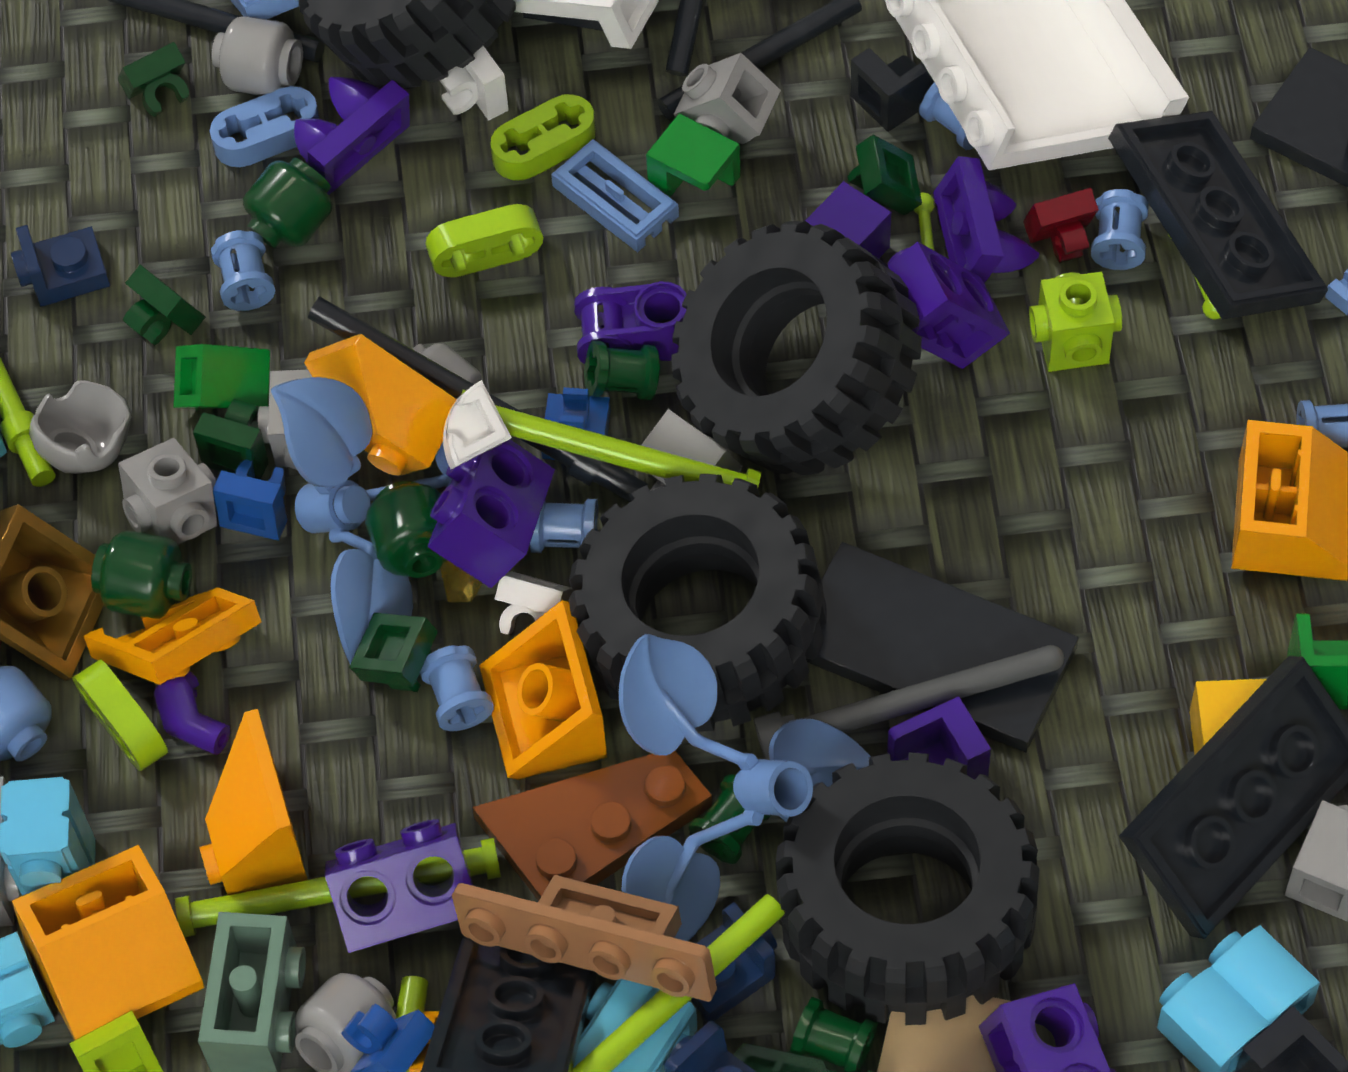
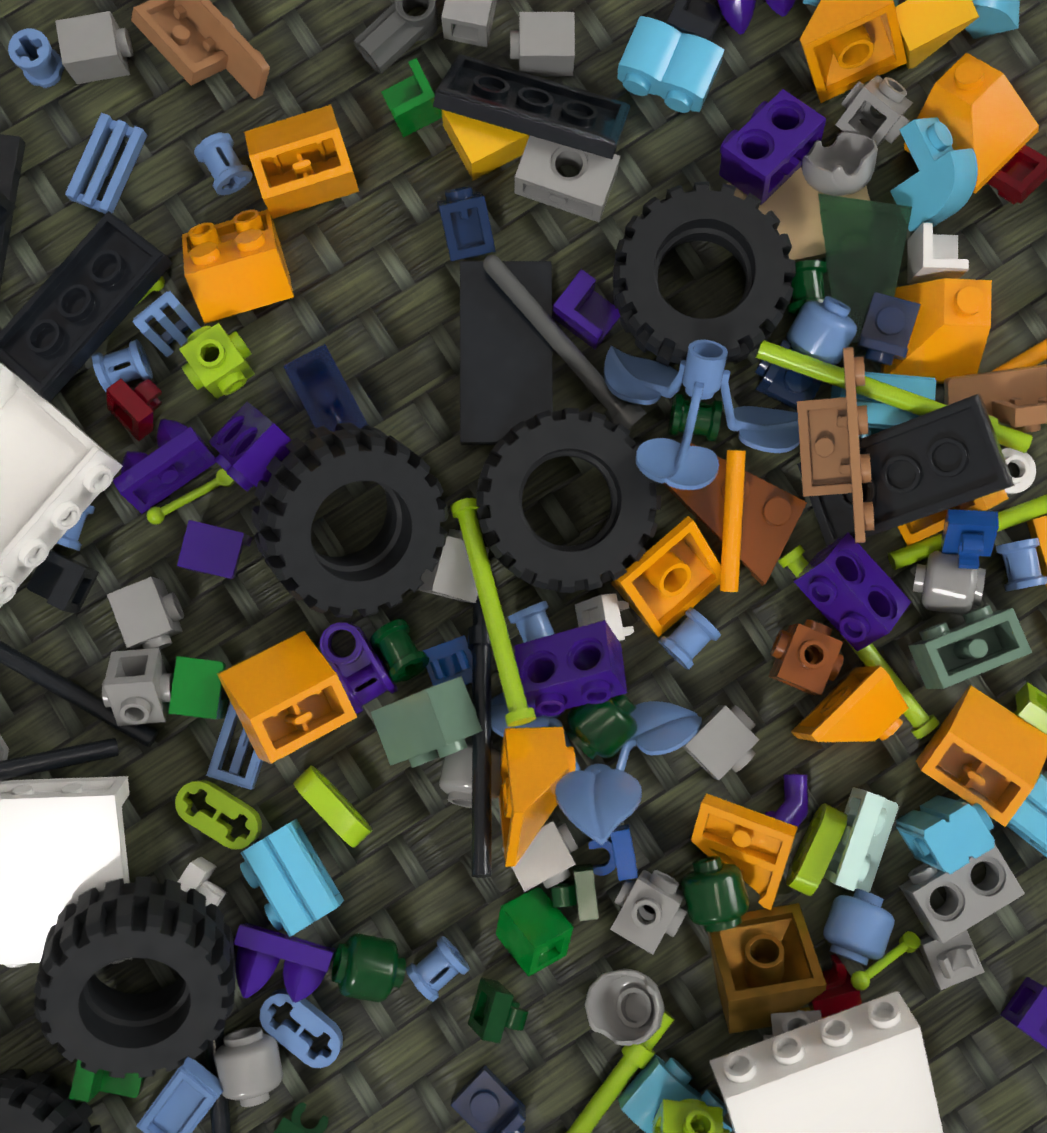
camera: 125 degrees left, 25 degrees up
dark green tile [349,613,438,692] -> none
white tile [443,380,512,469] -> none
dark green tile [848,134,922,215] -> none
none -> light grey brick [107,577,184,649]
none -> medium blue tile [132,291,201,357]
none -> light orange slope [182,209,294,324]
none -> light orange slope [217,631,357,764]
none -> medium azure brick [240,819,344,937]
none -> clear blue brick [283,344,369,432]
none -> sand green brick [371,676,482,768]
none -> dark blue bracket [437,186,496,261]
none -> light grey brick [515,136,620,223]
none -> light grey brick [682,705,759,781]
none -> light orange bar [720,450,746,592]
none -> dark orange brick [768,619,844,695]
none -> medium blue head [786,296,857,365]
none -> light aqua bracket [824,787,898,892]

